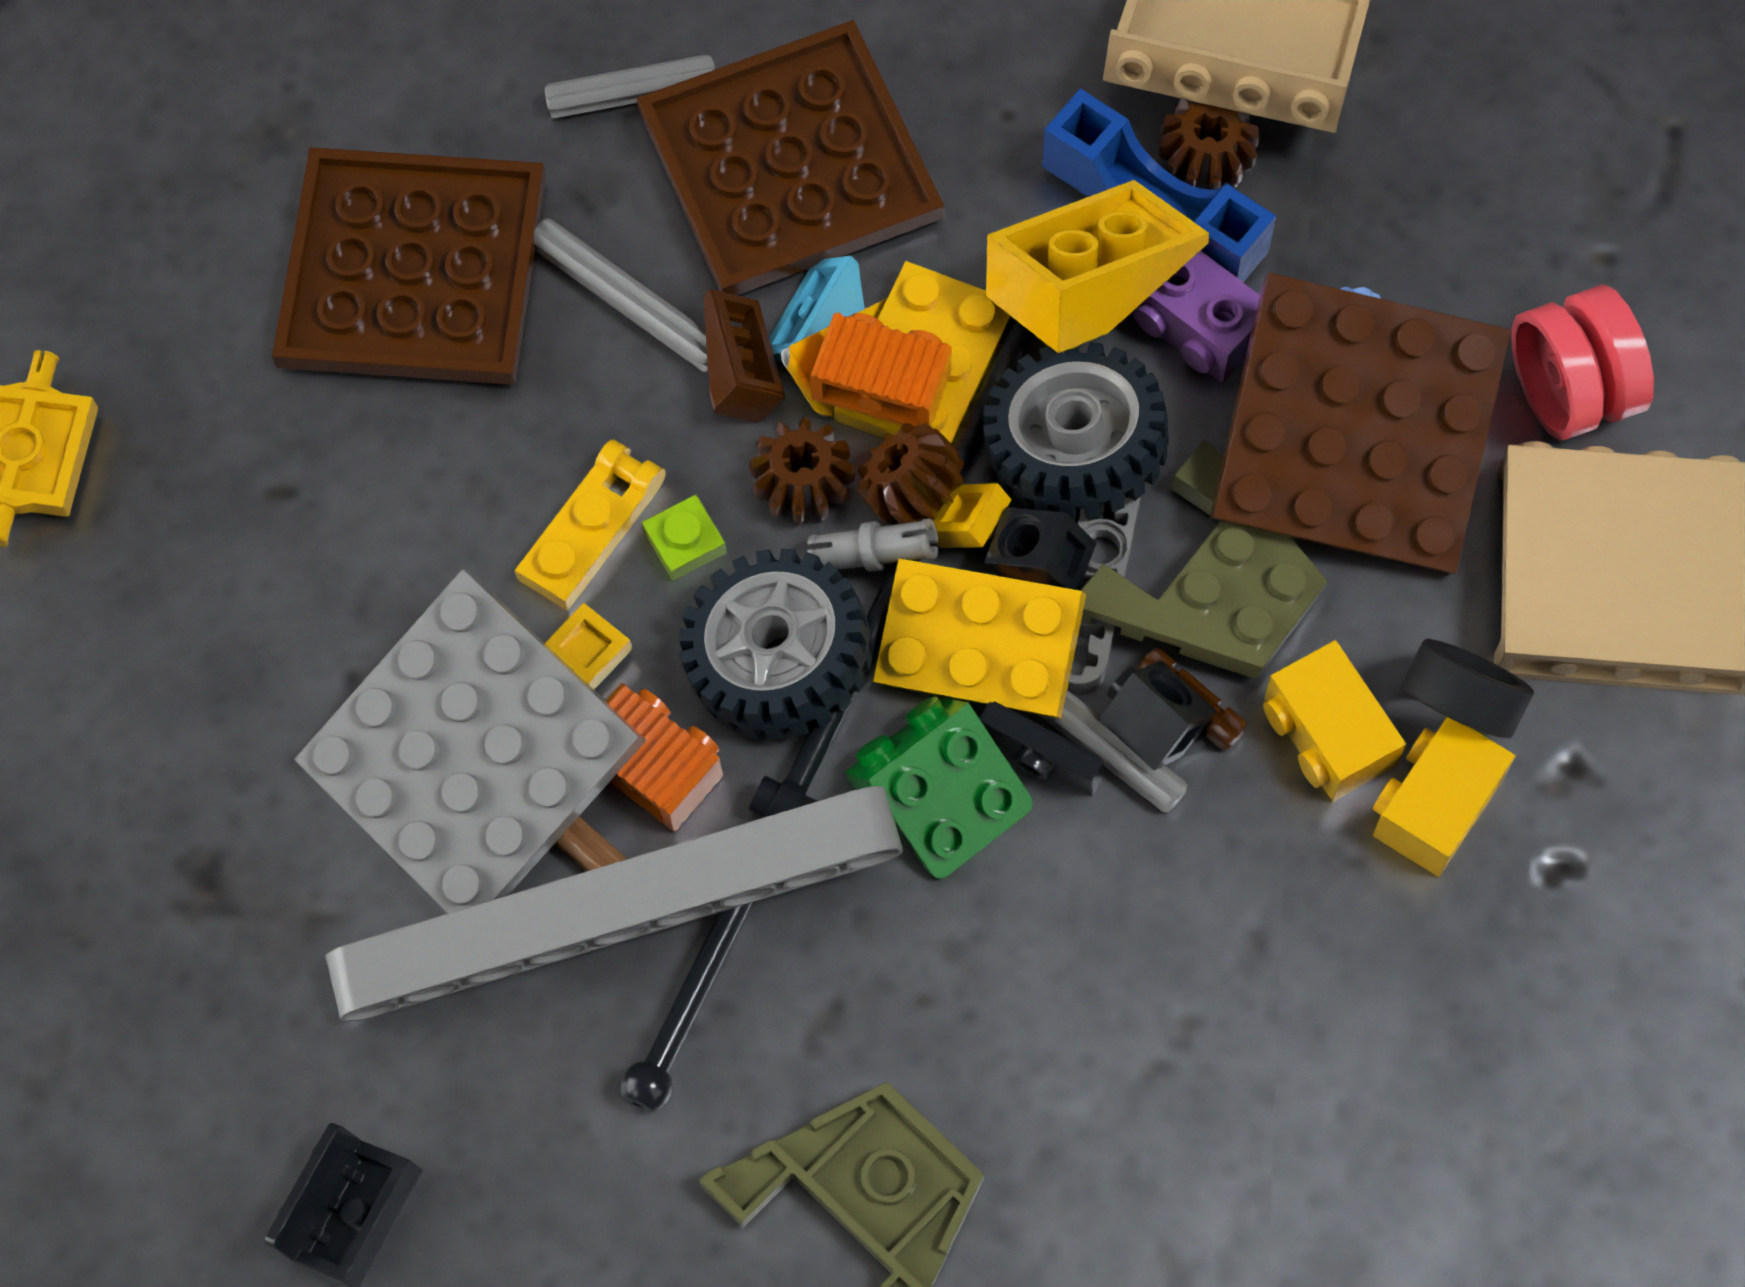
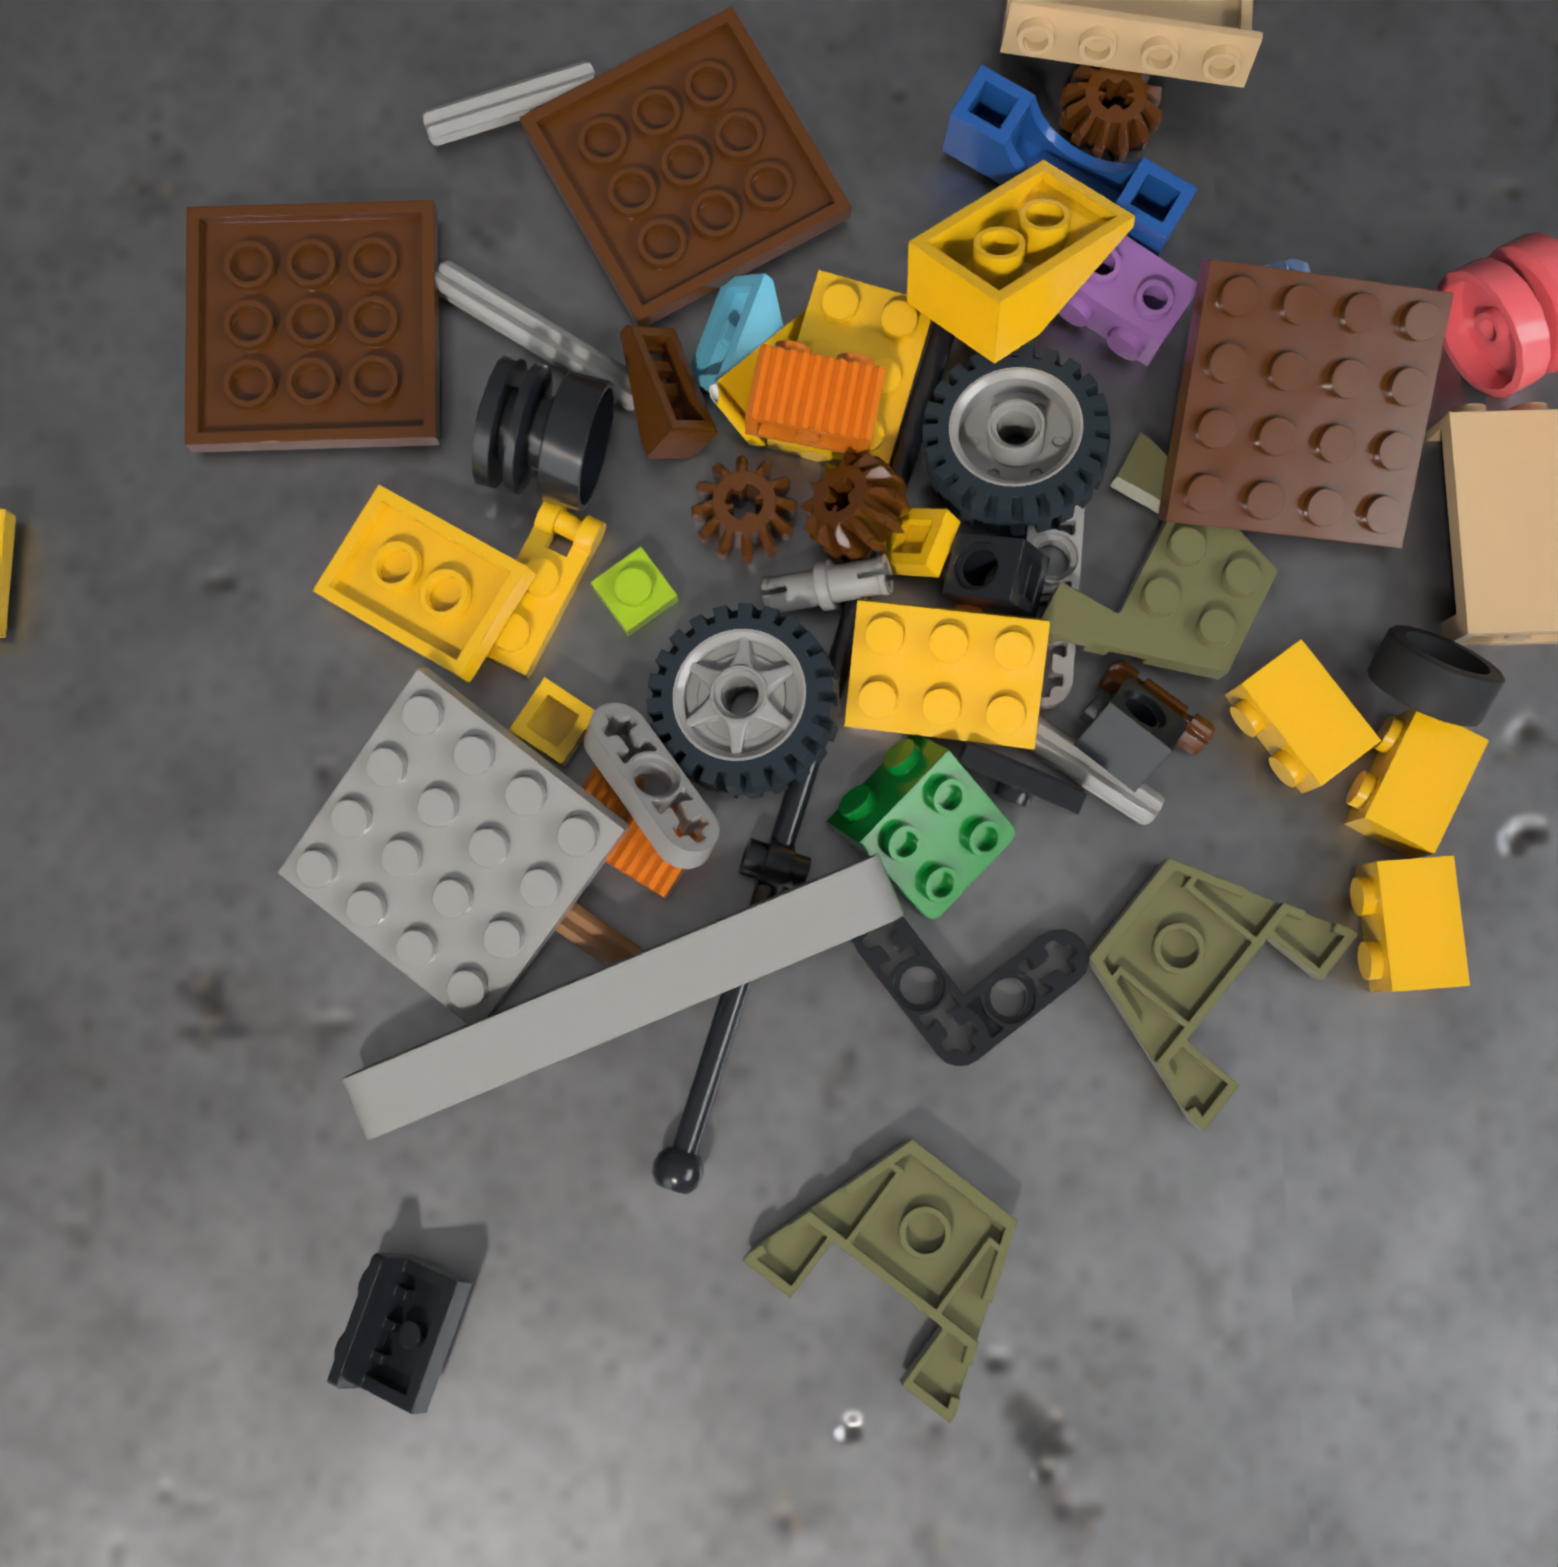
camera: 15 degrees left, 15 degrees up
none -> yellow plate [312,485,536,684]
none -> black wheel [472,354,616,511]
none -> light grey beam [584,703,720,869]
none -> black beam [850,916,1089,1066]
none -> olive wing [1088,858,1358,1131]
none -> yellow brick [1350,856,1470,992]

